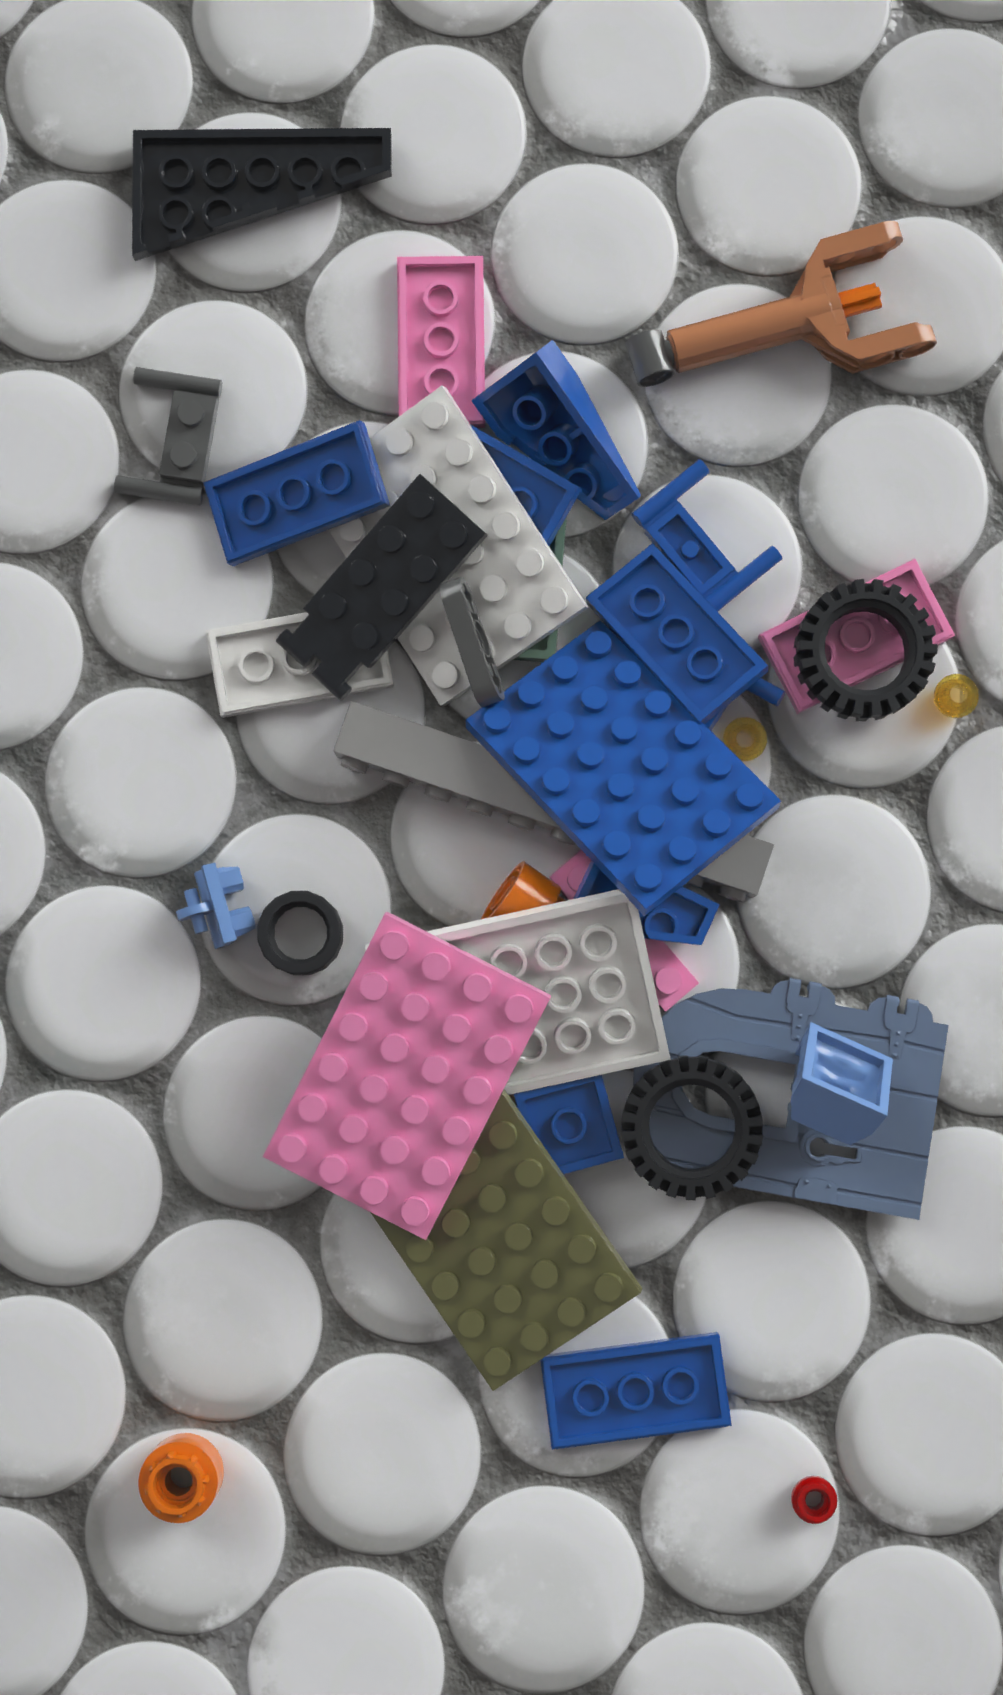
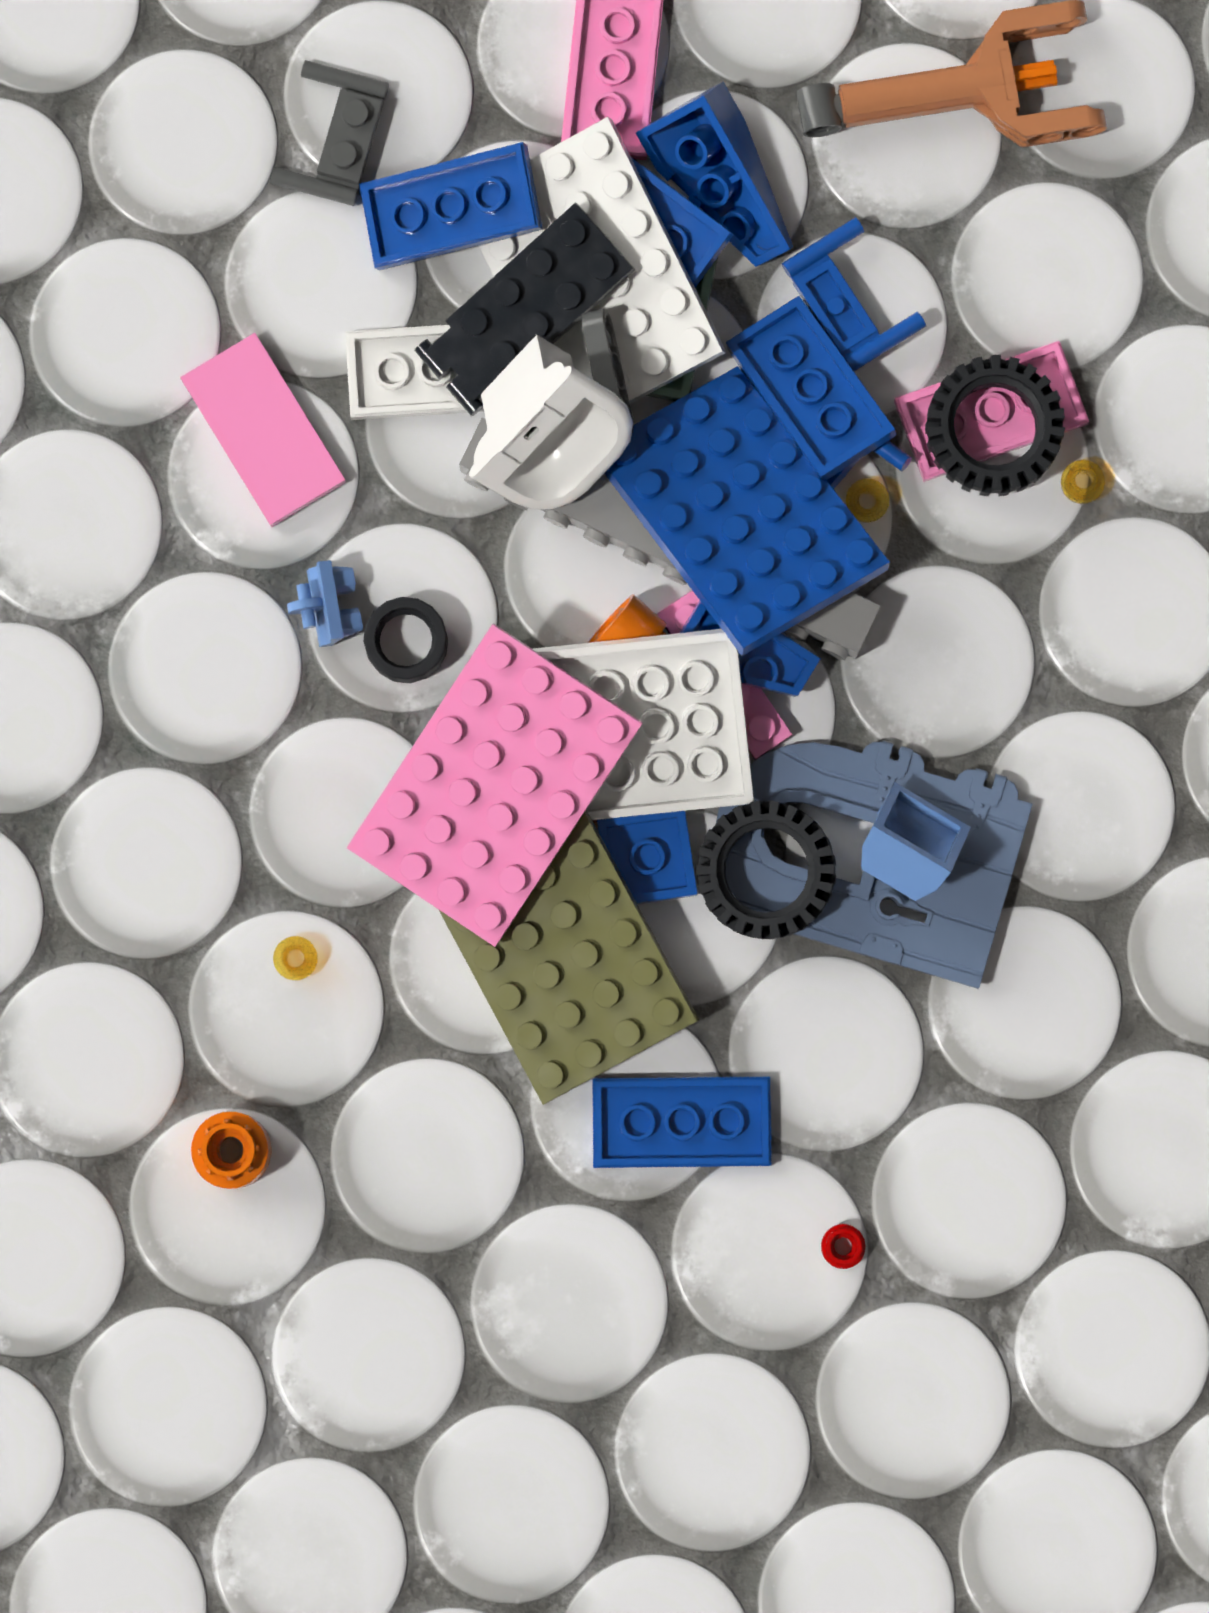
camera: 10 degrees right, 0 degrees up
none -> bright pink tile [180,333,346,528]
none -> clear yellow plate [273,936,318,981]
none -> white piece [469,335,633,509]

